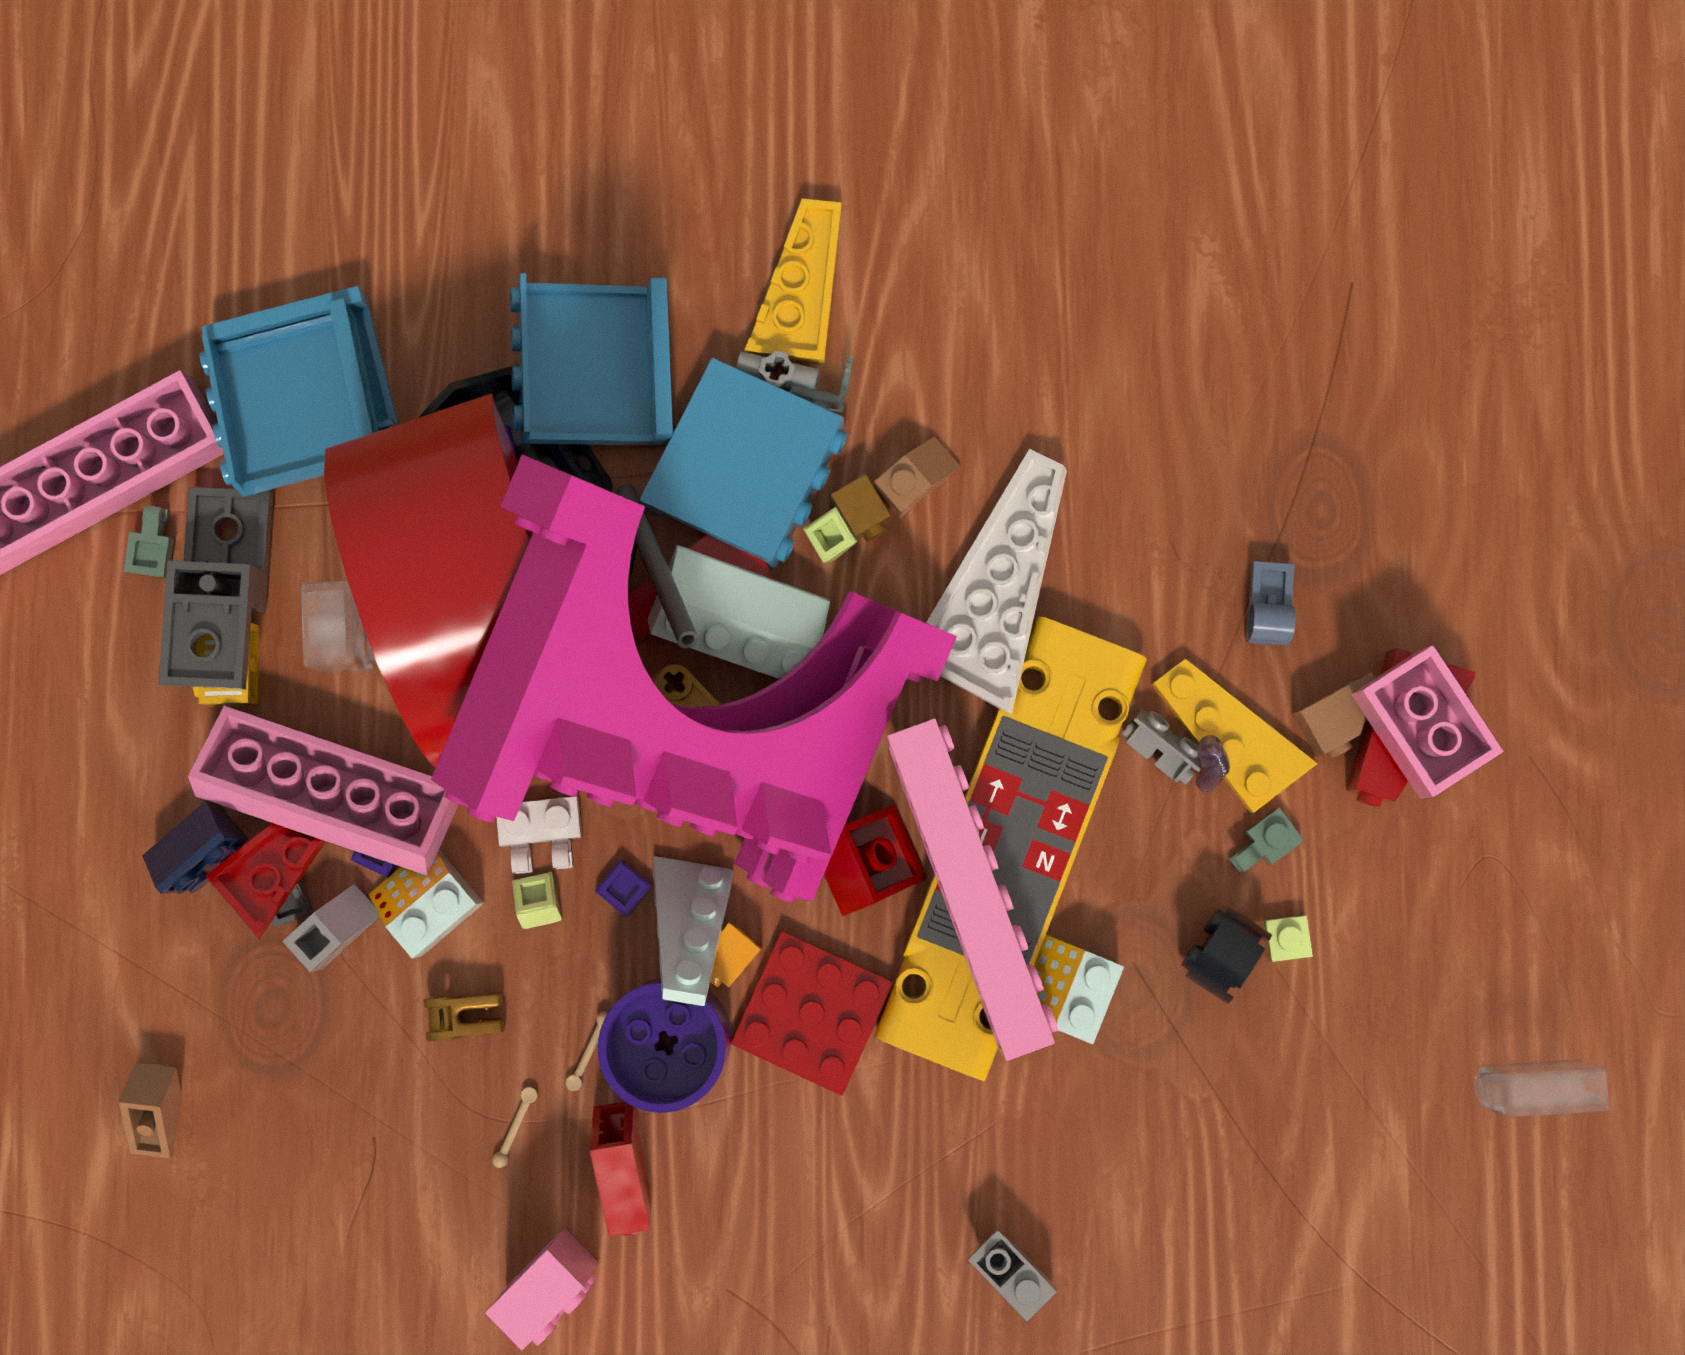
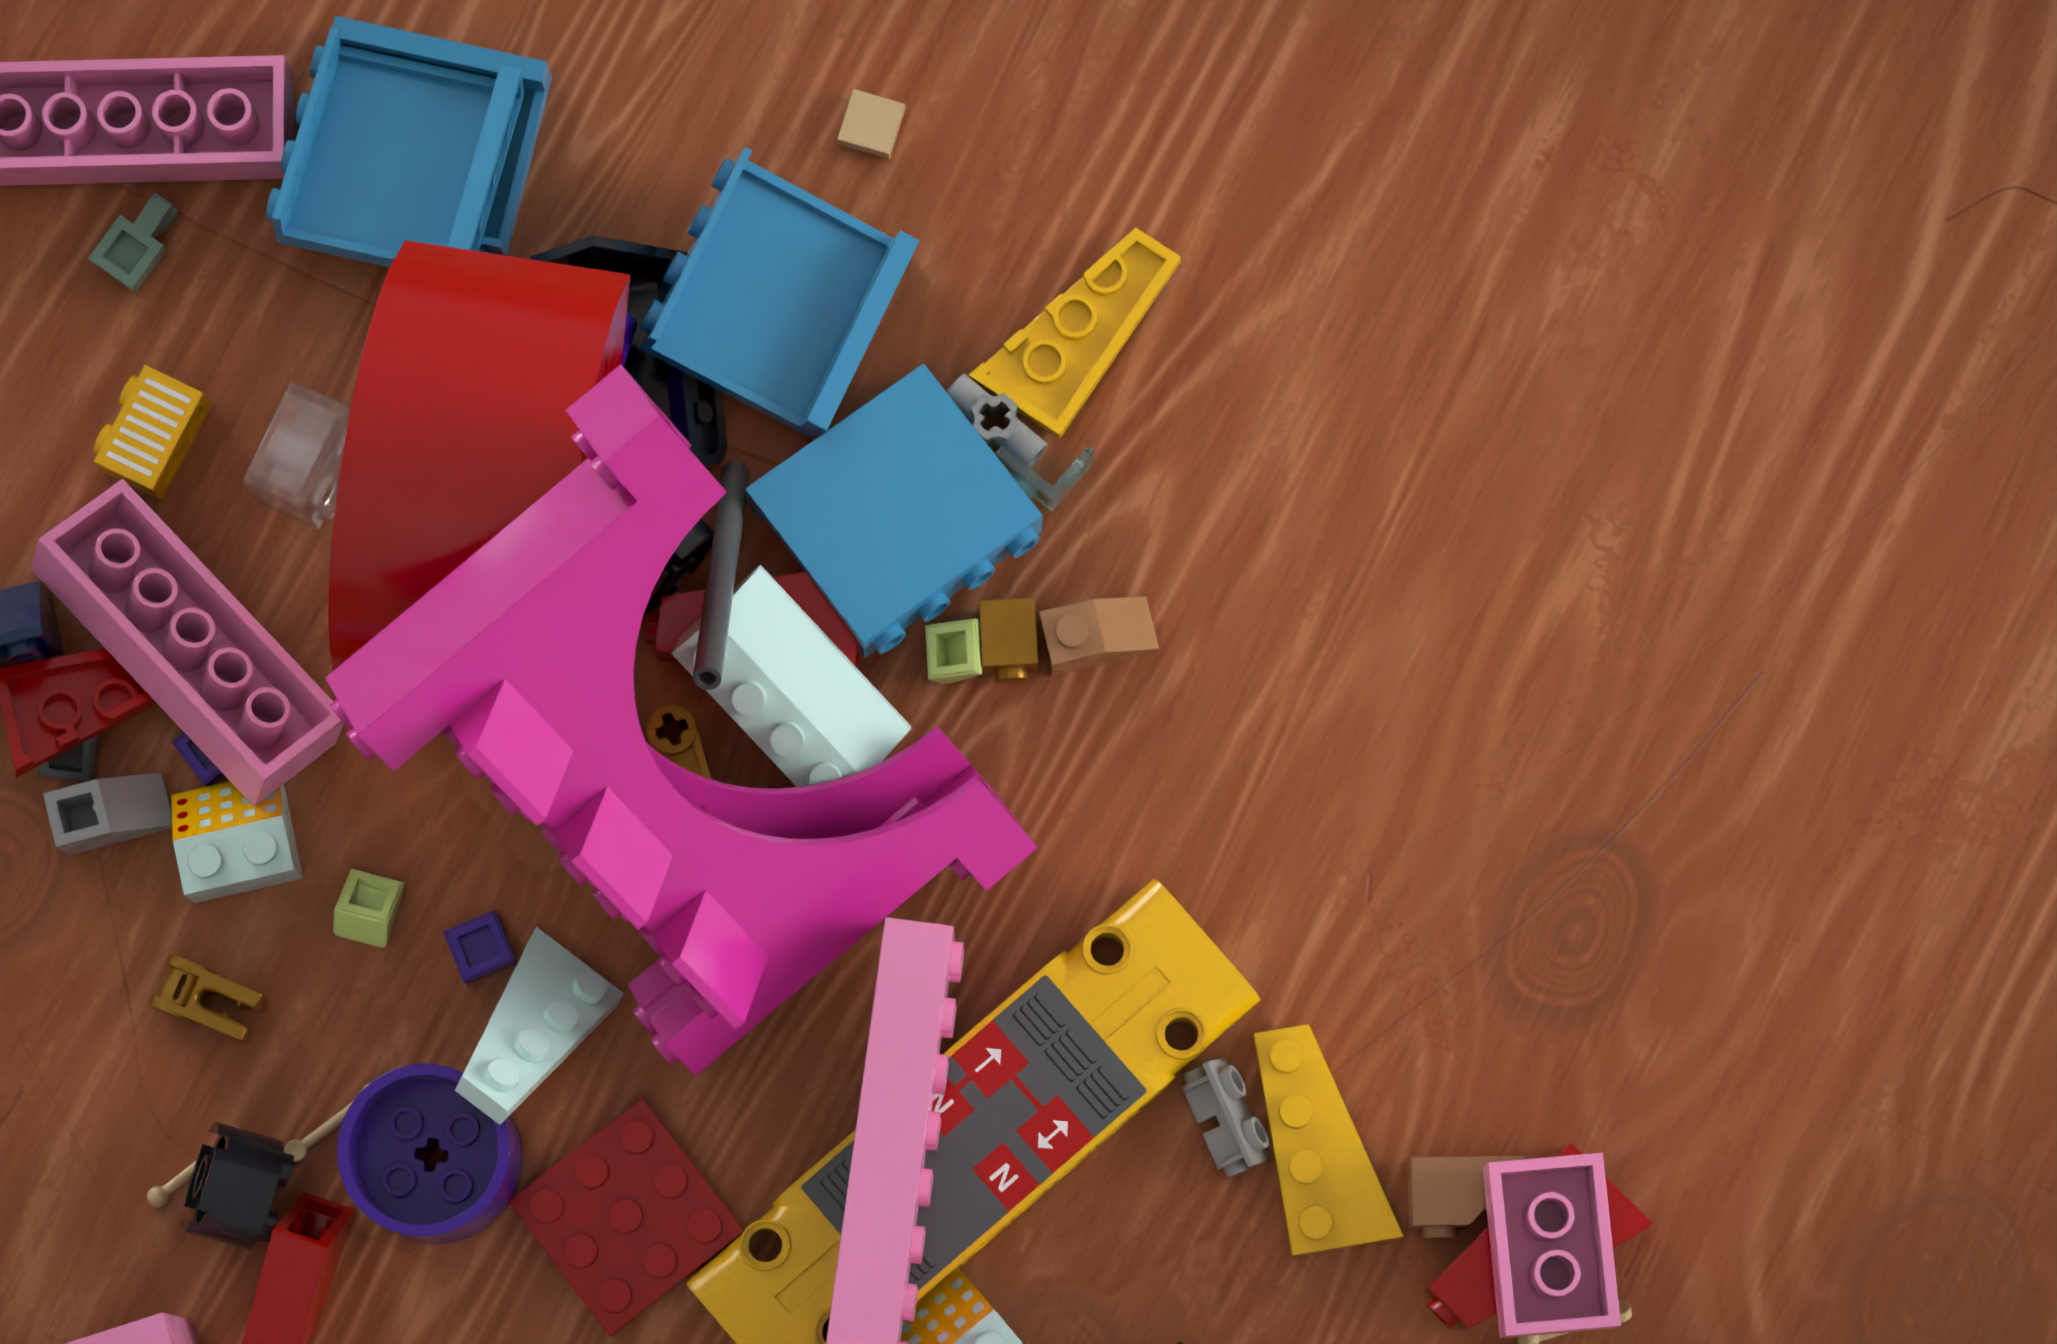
camera: 25 degrees right, 5 degrees down
dark grey bracket [158,487,274,690] -> none
white plate [496,796,582,874] -> none
light orange brick [710,921,762,988] -> none
red slope [824,804,927,917] -> none
white wing [926,449,1067,715] -> none
arm [1196,735,1230,793] -> none
sand green plate [1229,807,1304,872] -> none
sand blue plate [1246,561,1296,646] -> none
none -> black brick [182,1122,294,1250]
none -> tan tile [837,89,906,159]

